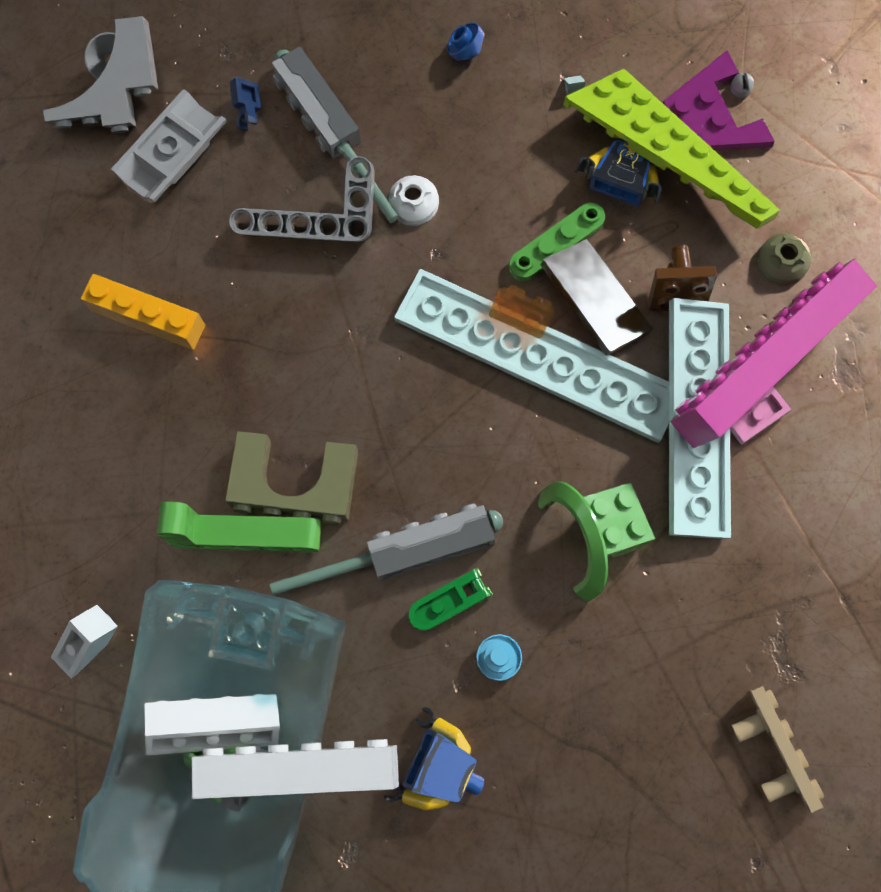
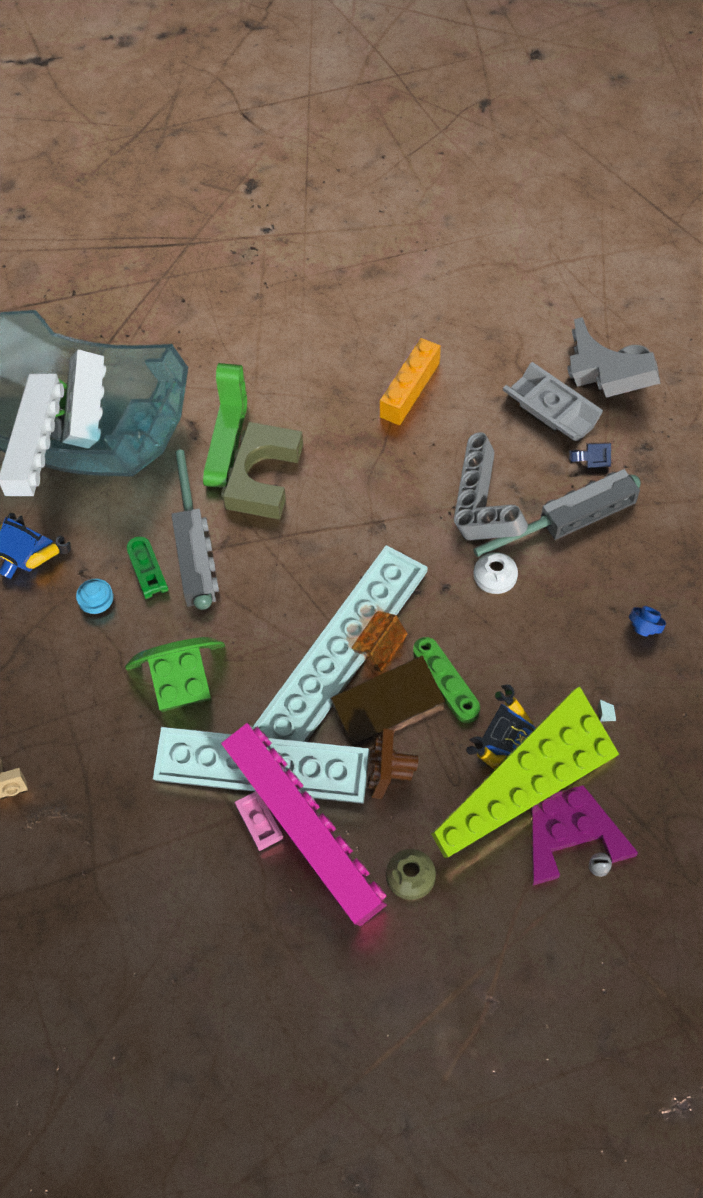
camera: 95 degrees right, 15 degrees down
white slope [51,605,118,678] -> none

